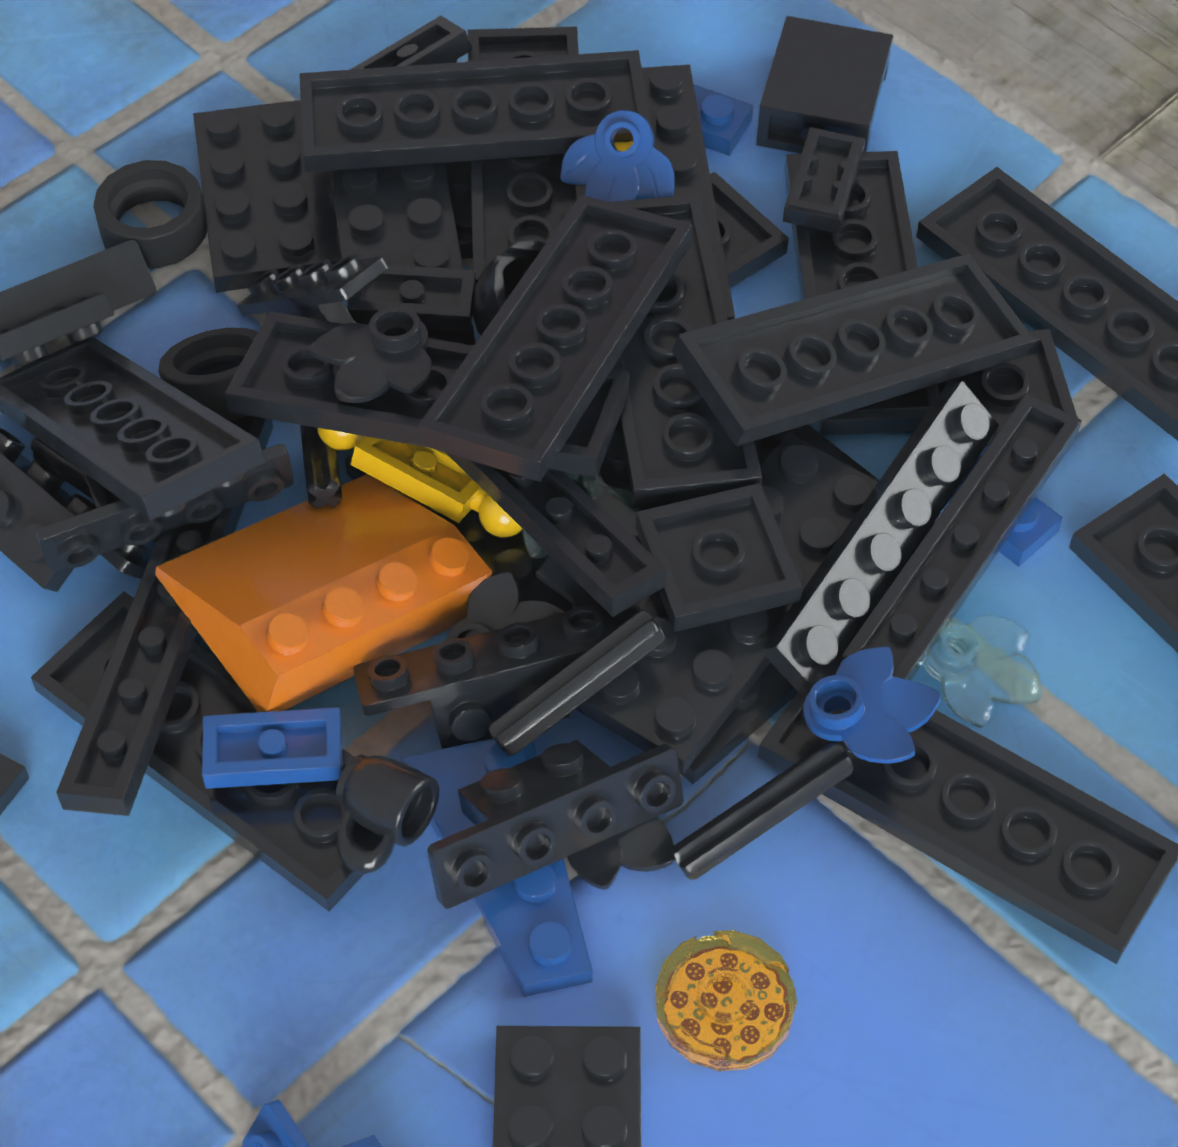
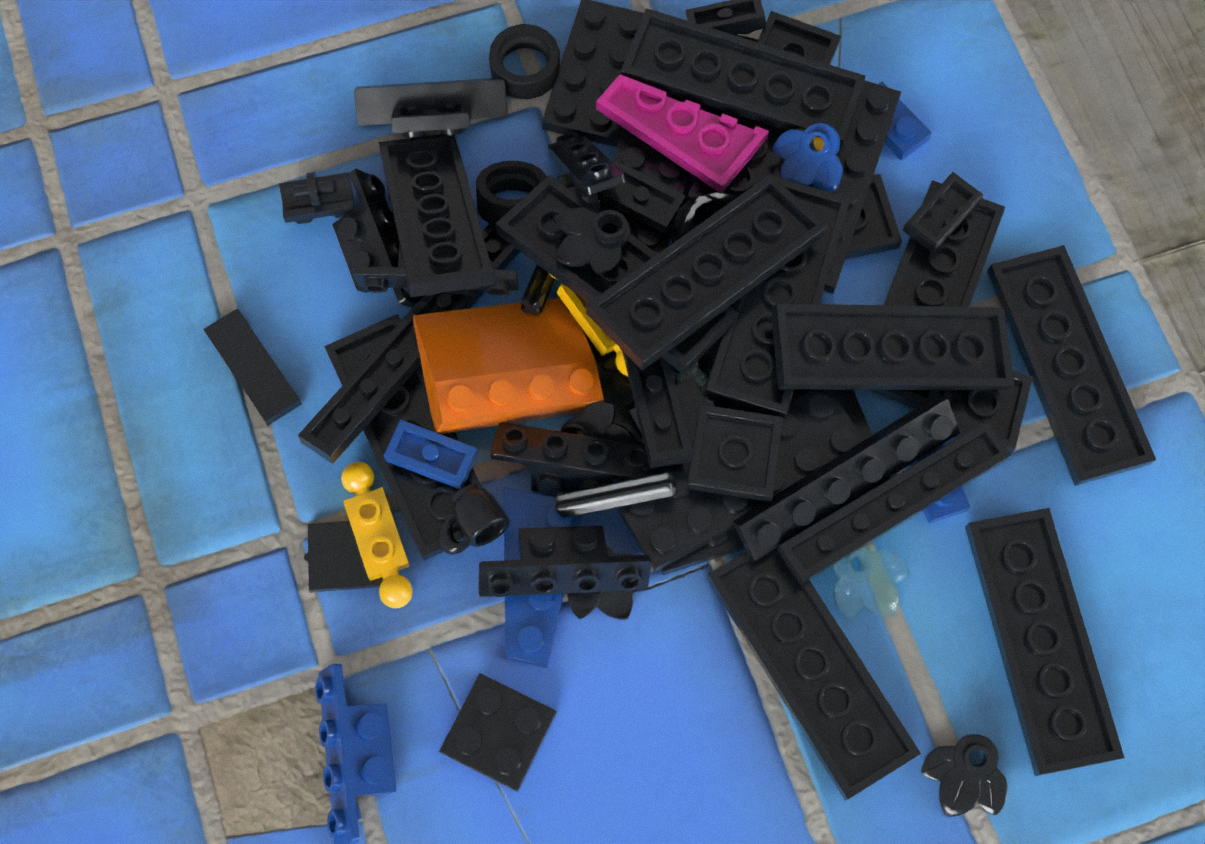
camera: 25 degrees right, 15 degrees up
clear yellow tile [655,930,797,1071] -> none
black axle [671,741,854,880] -> none
black panel [756,16,893,154] -> none
blue plate [803,647,941,764] -> none
none -> black piece [304,521,383,593]
none -> yellow plate [341,461,413,608]
none -> dark pink wing [596,75,769,193]

